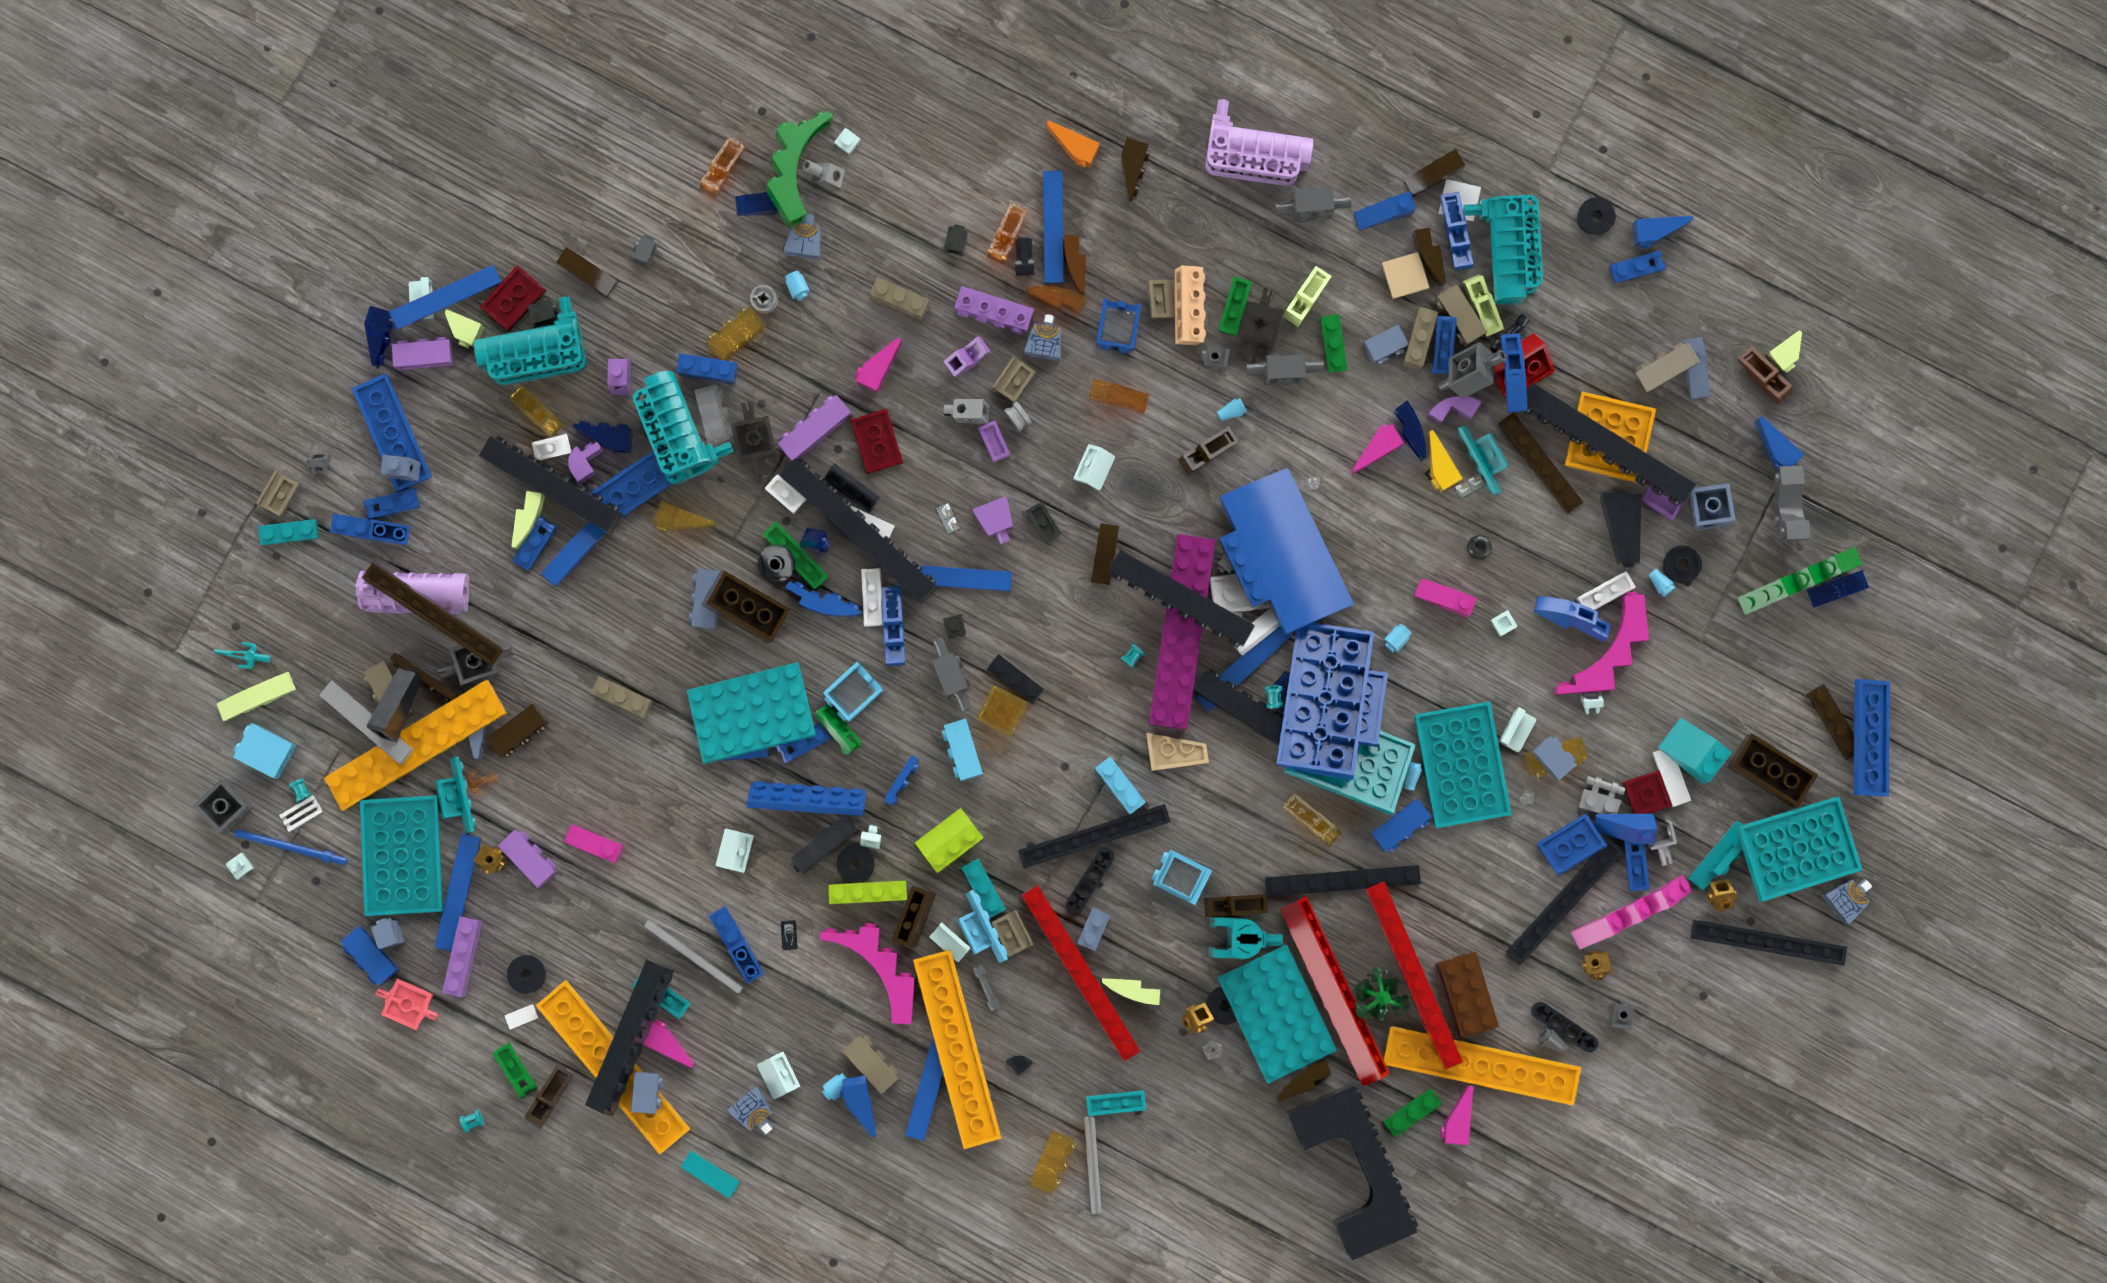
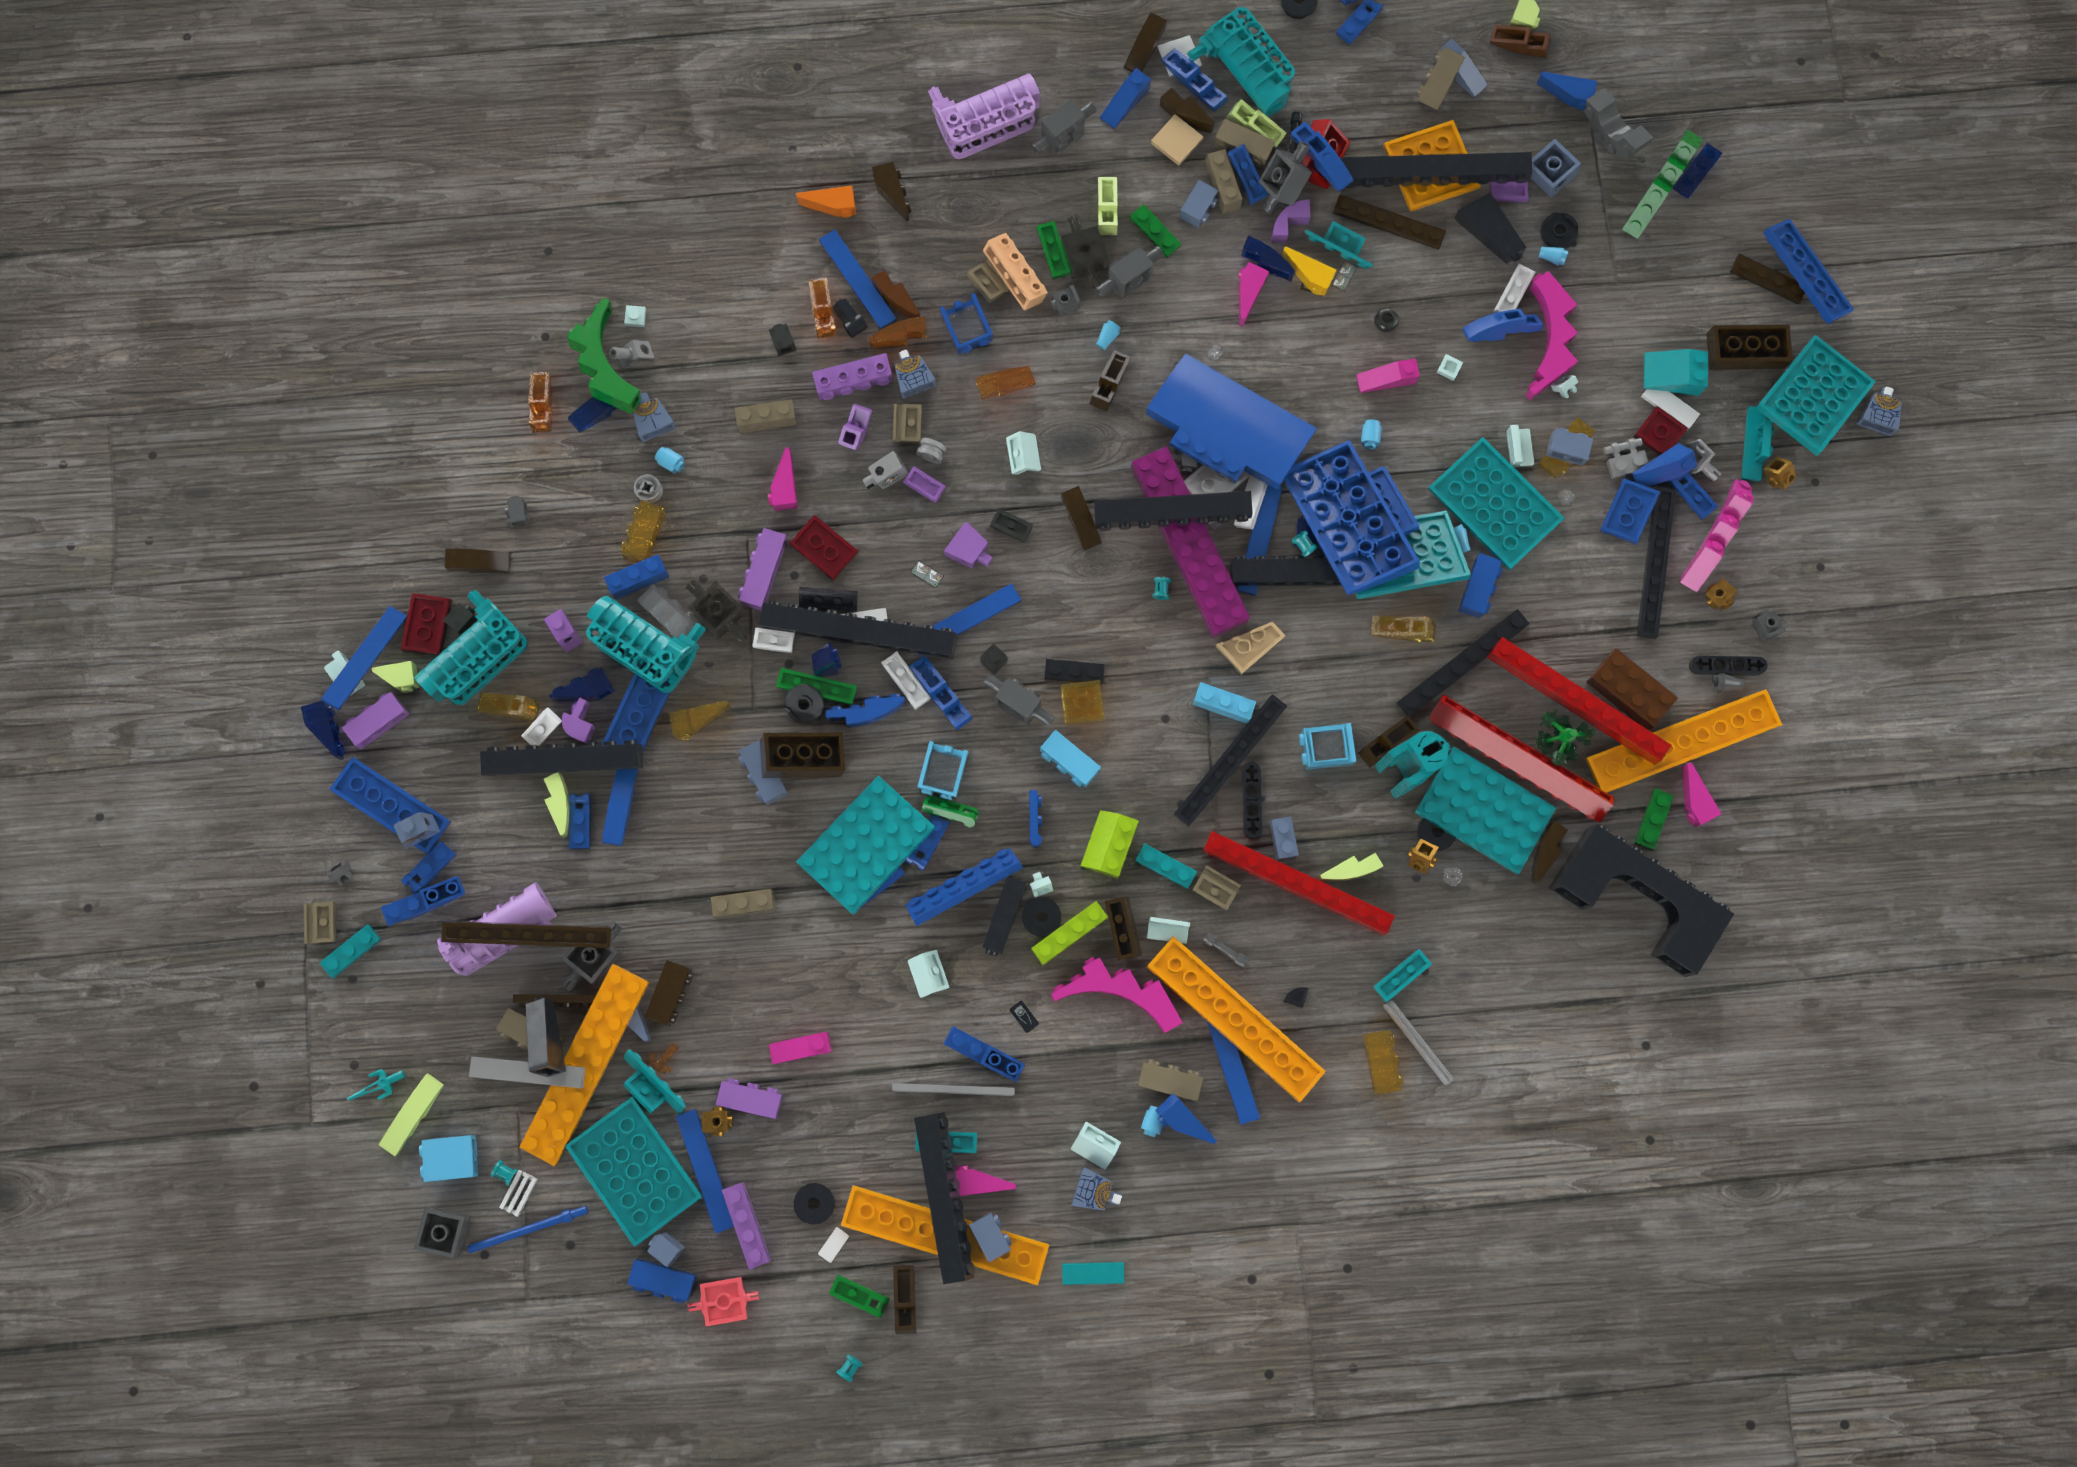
camera: 35 degrees left, 5 degrees down
light aqua tile [226,853,254,880] -> none
medium azure bracket [957,890,1008,963] -> none
black plate [1690,919,1847,966] -> none

